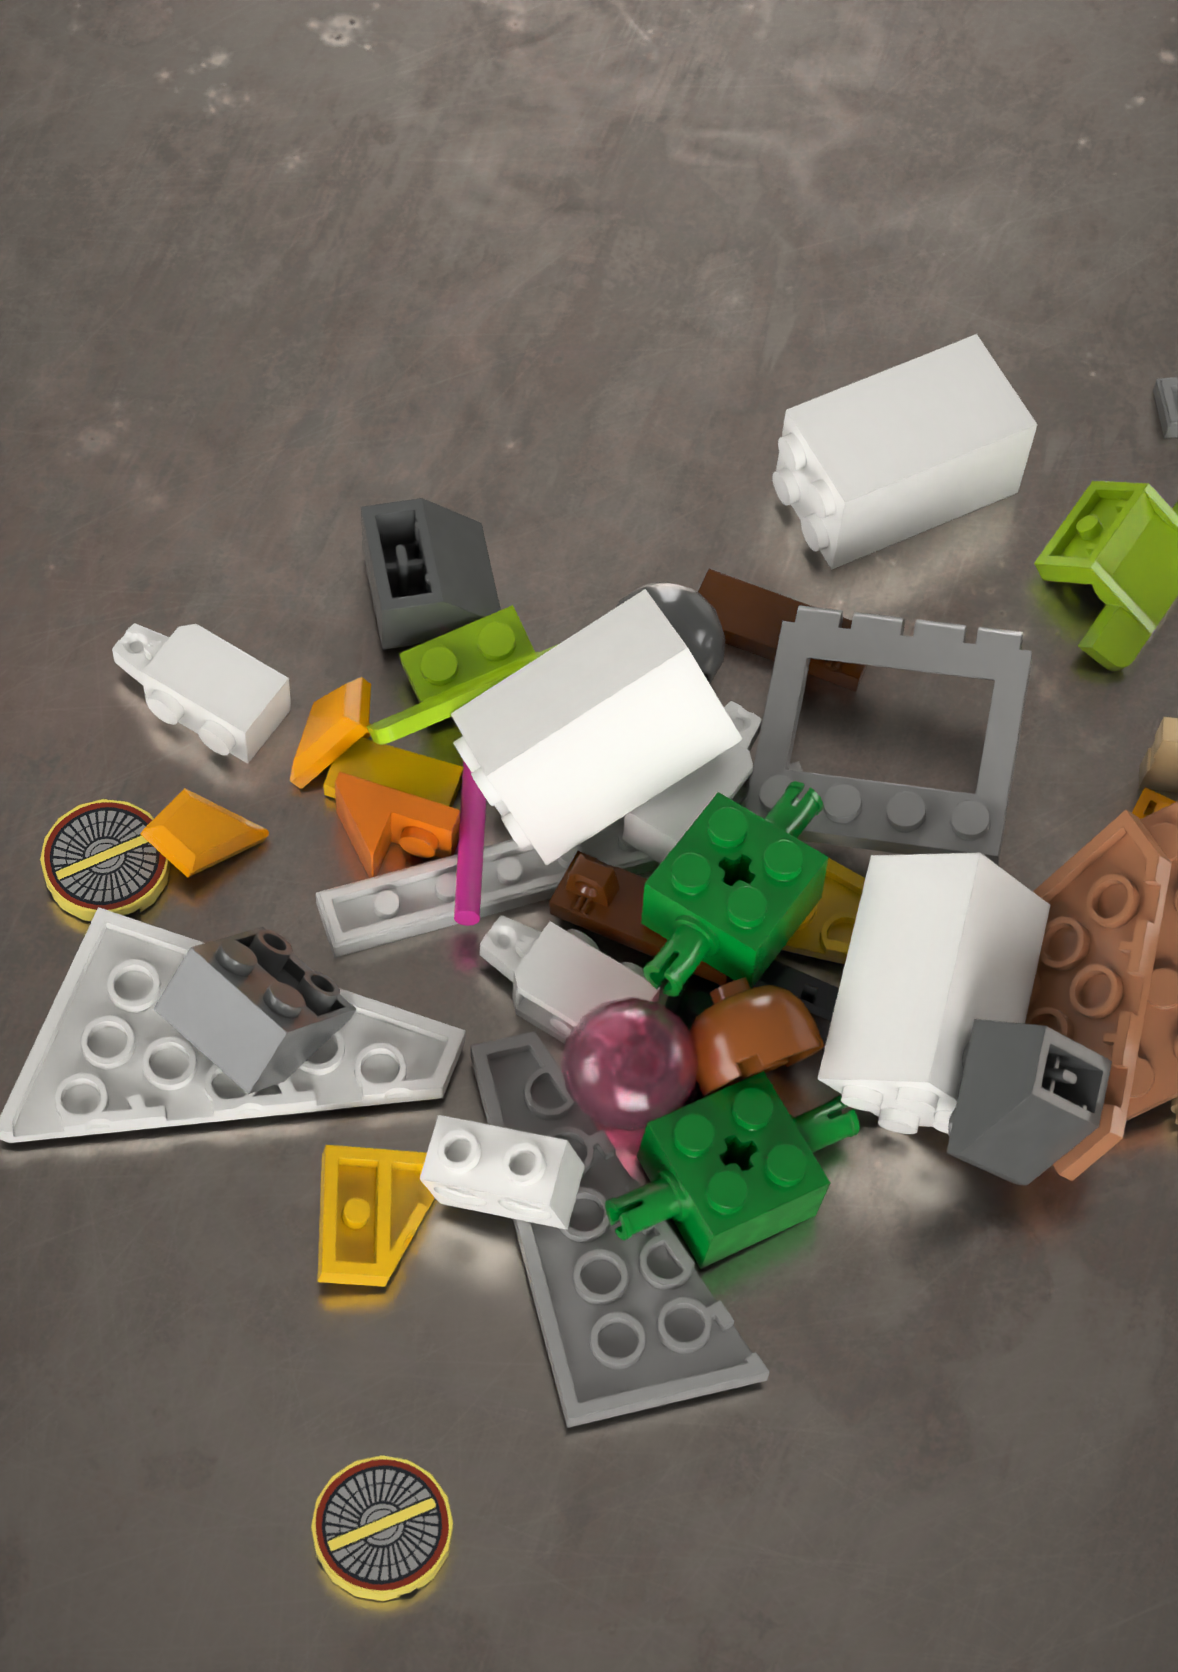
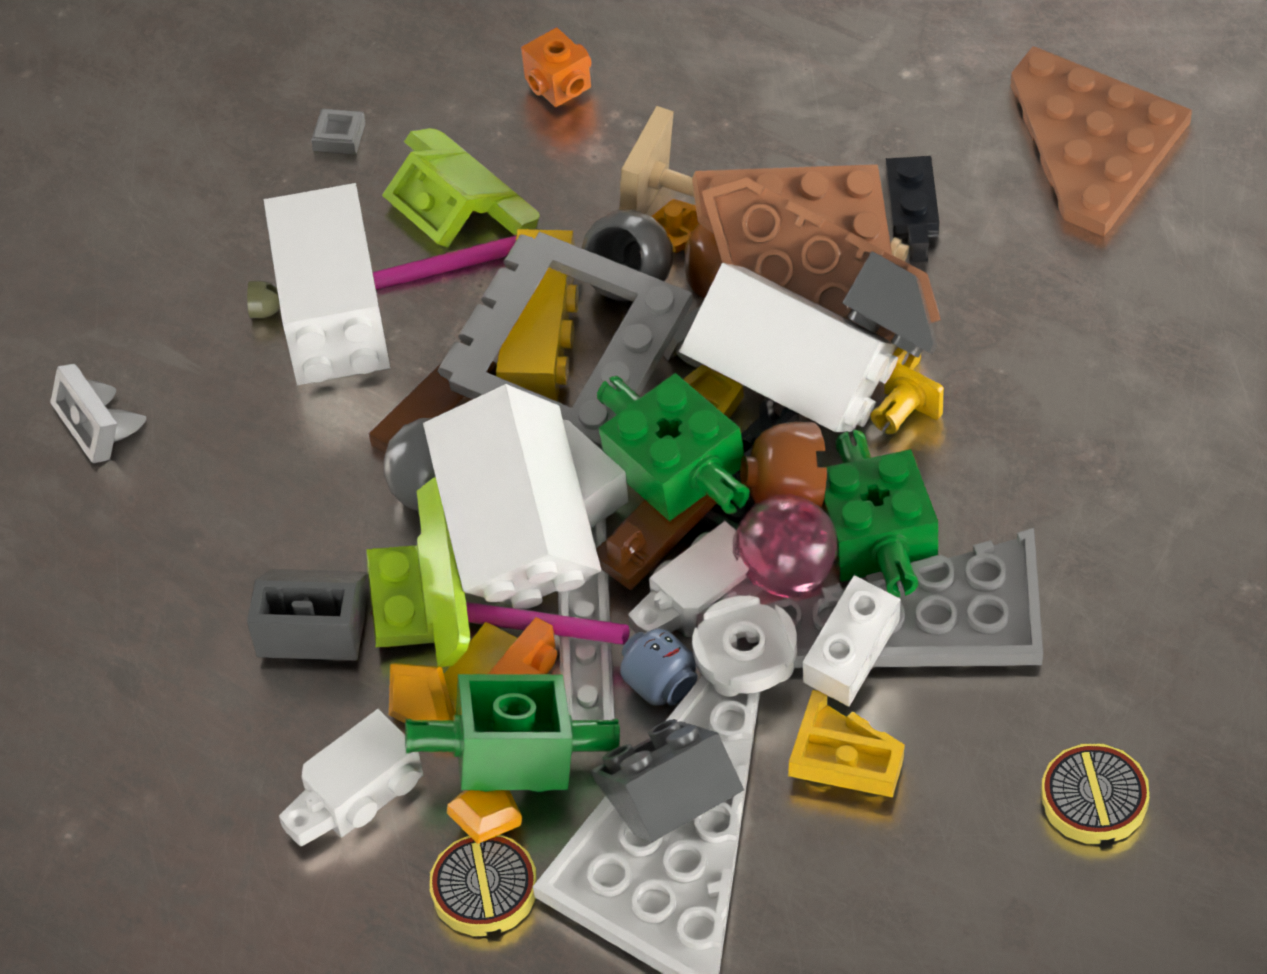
camera: 65 degrees left, 10 degrees down
none -> light grey tile [50,364,147,463]
none -> dark pink bar [373,235,517,290]
none -> green brick [405,674,620,792]
none -> yellow brick [496,229,579,402]
none -> dark grey helmet [581,209,673,302]
none -> sand blue head [620,629,698,706]
none -> white plate [692,596,797,696]
none -> yellow bracket [870,347,944,434]

